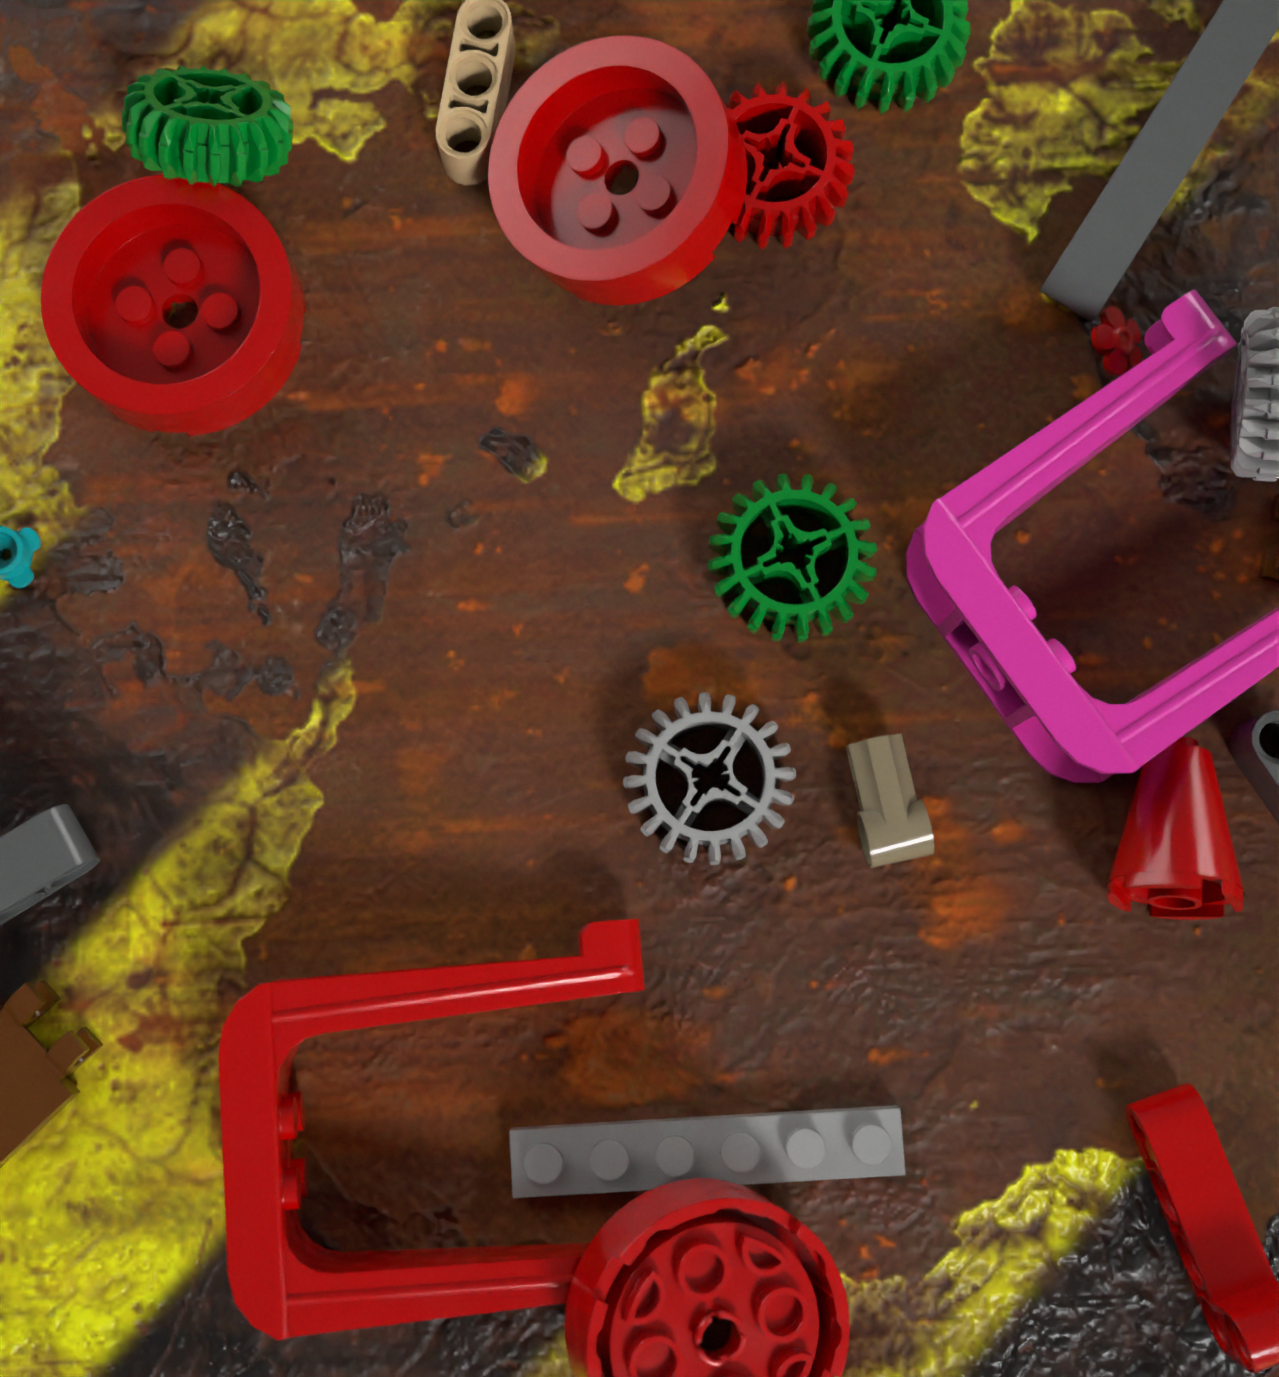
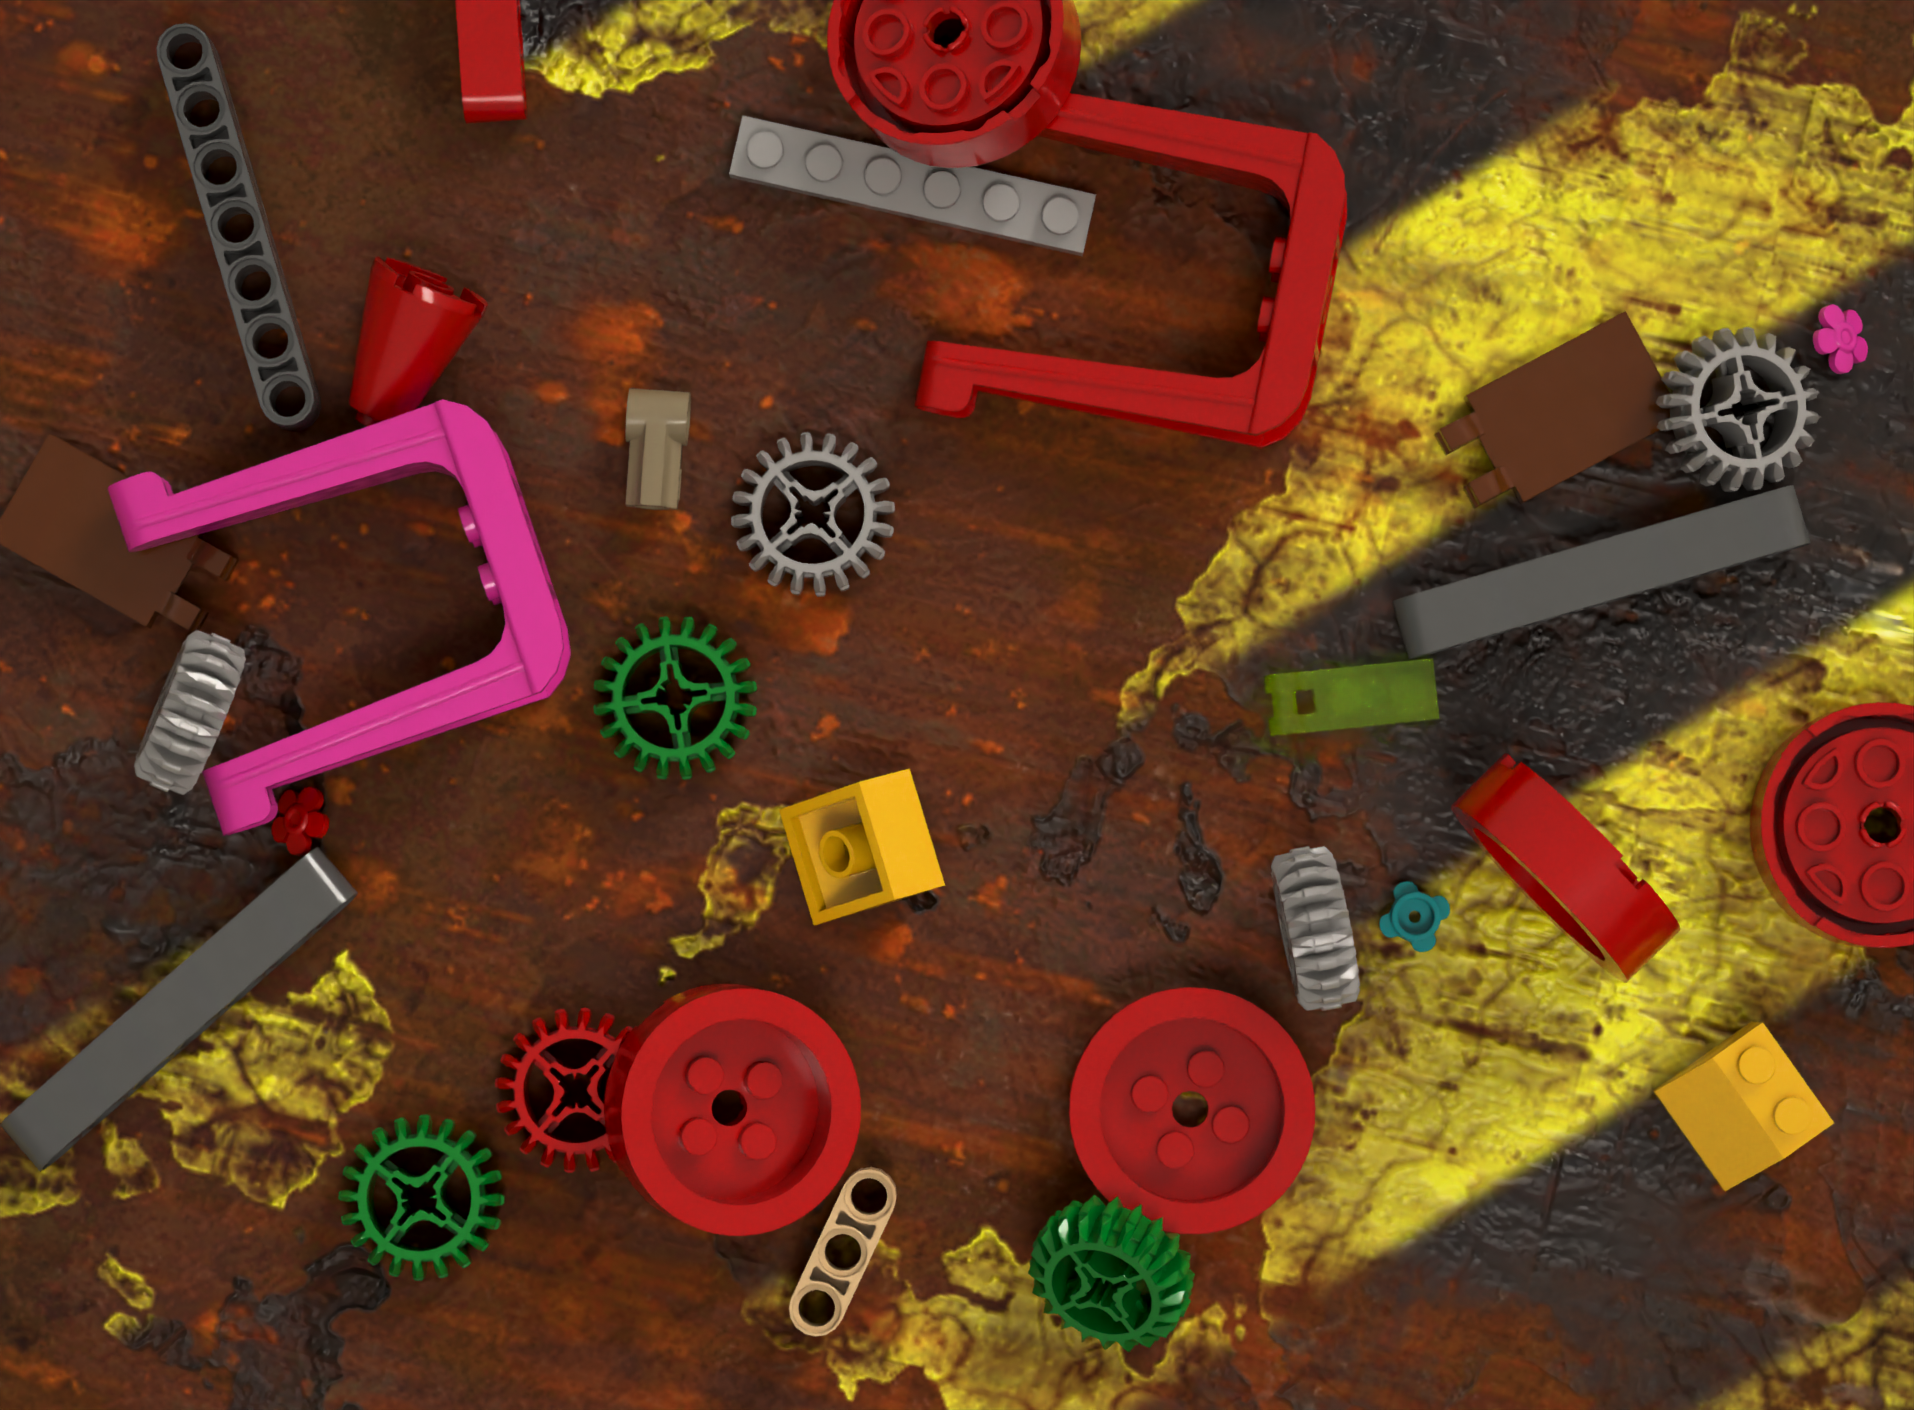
camera: 165 degrees left, 5 degrees up
none -> yellow slope [779,768,945,926]
none -> clear neon green plate [1263,658,1440,737]
none -> light grey gear [1271,846,1360,1011]

